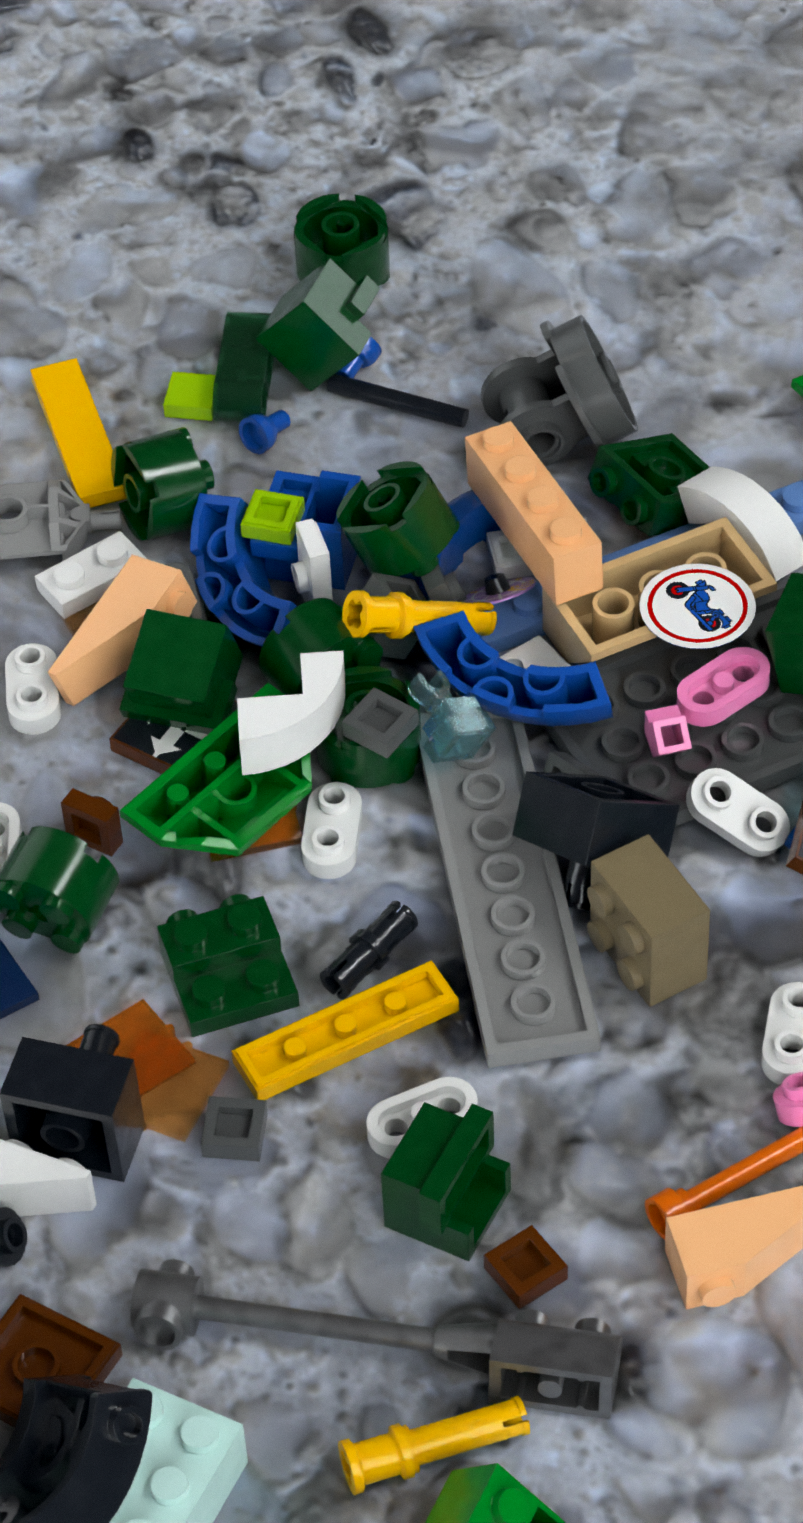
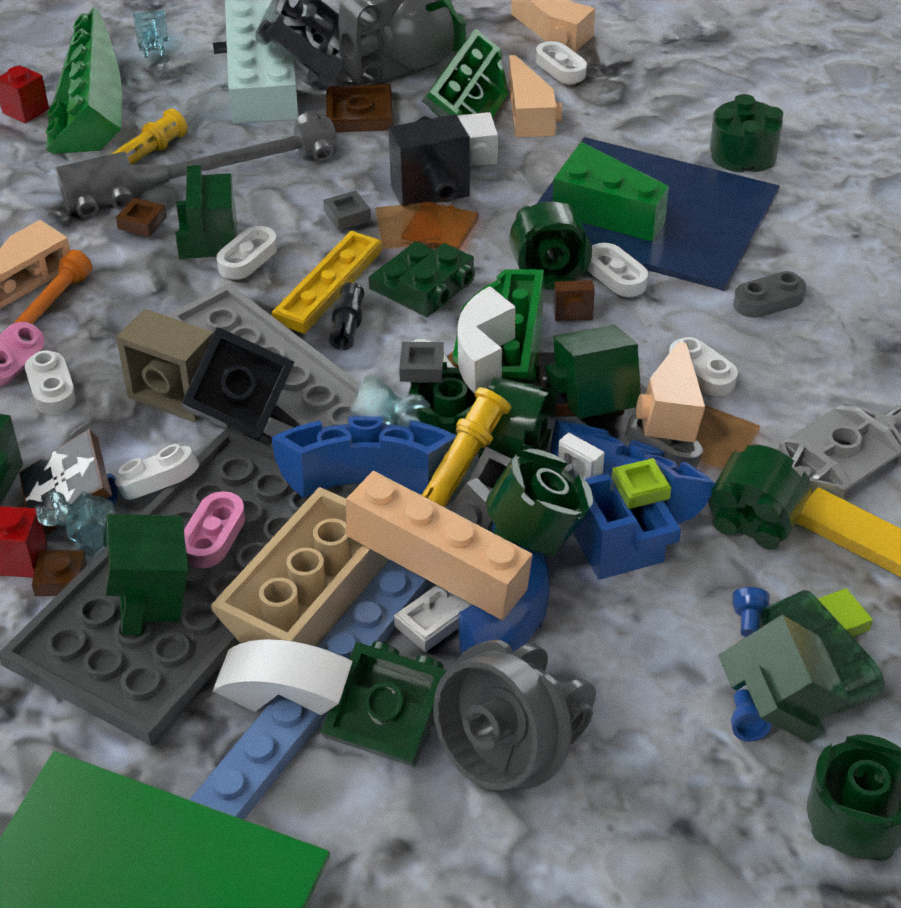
camera: 145 degrees right, 5 degrees down
white plate [35,531,147,619] -> none
black bar [327,373,469,428] -> none
white sticker [639,564,756,649] -> none
bright pink piece [644,705,692,758] -> none

